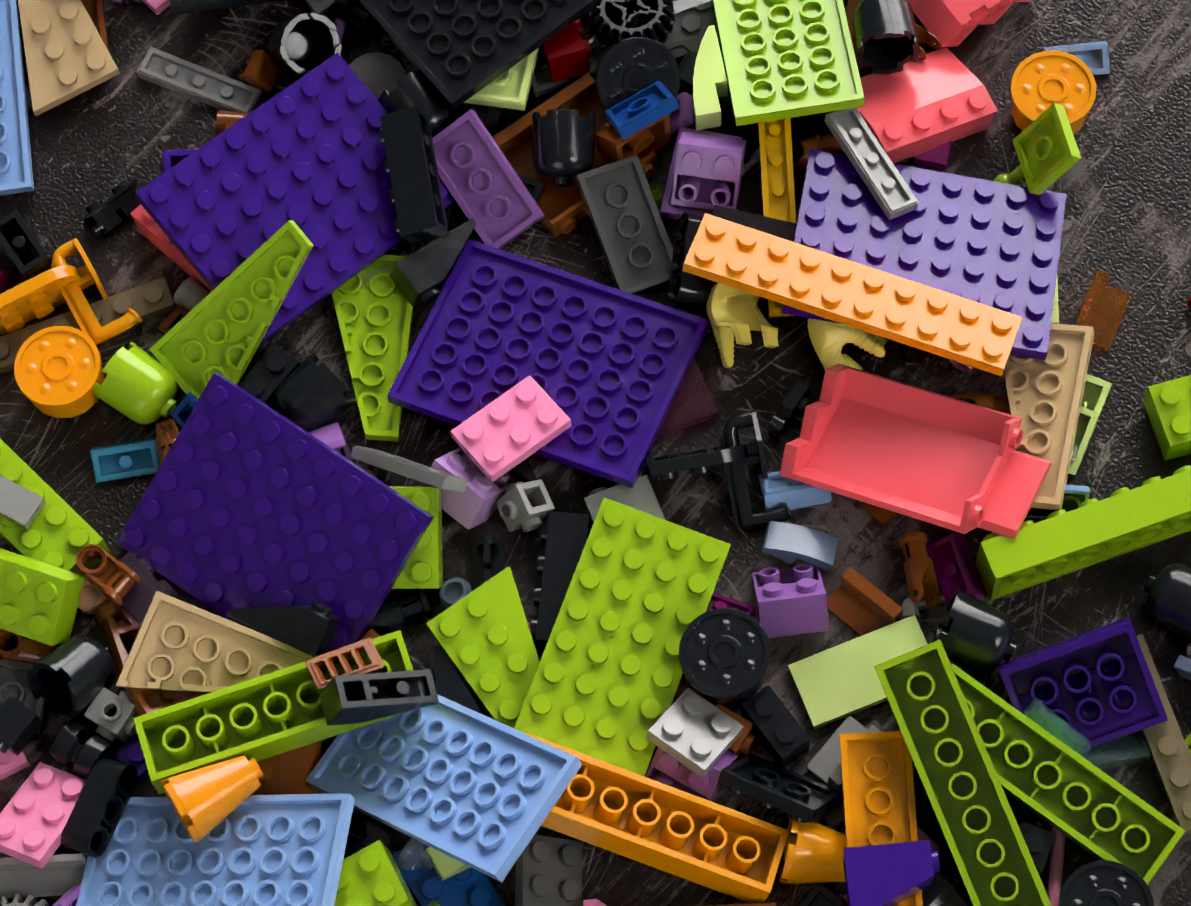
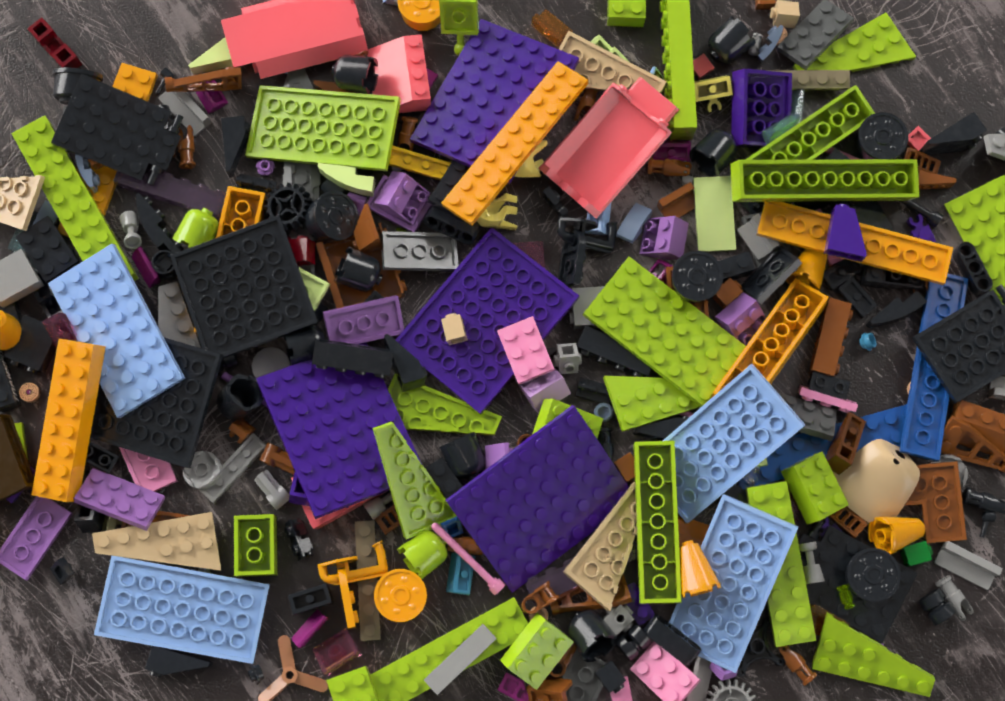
camera: 80 degrees left, 10 degrees up
black slope [226,601,342,657] -> none
dark orange slope [305,637,386,694] -> none
black slope [320,669,439,726] -> none
light grey tile [350,446,468,493] -> none
blue tile [604,81,680,140] -> none
light grey plate [646,688,744,778] -> none
light grey tile [824,108,919,220] -> none
none -> light grey tile [183,451,222,490]
none -> lime brick [234,514,278,577]
none -> light grey piece [254,470,289,510]
none -> bright pink piece [431,523,505,595]
none -> tan brick [441,313,468,345]
none -> coral tile [693,53,715,80]
none -> light yellow brick [694,75,733,112]

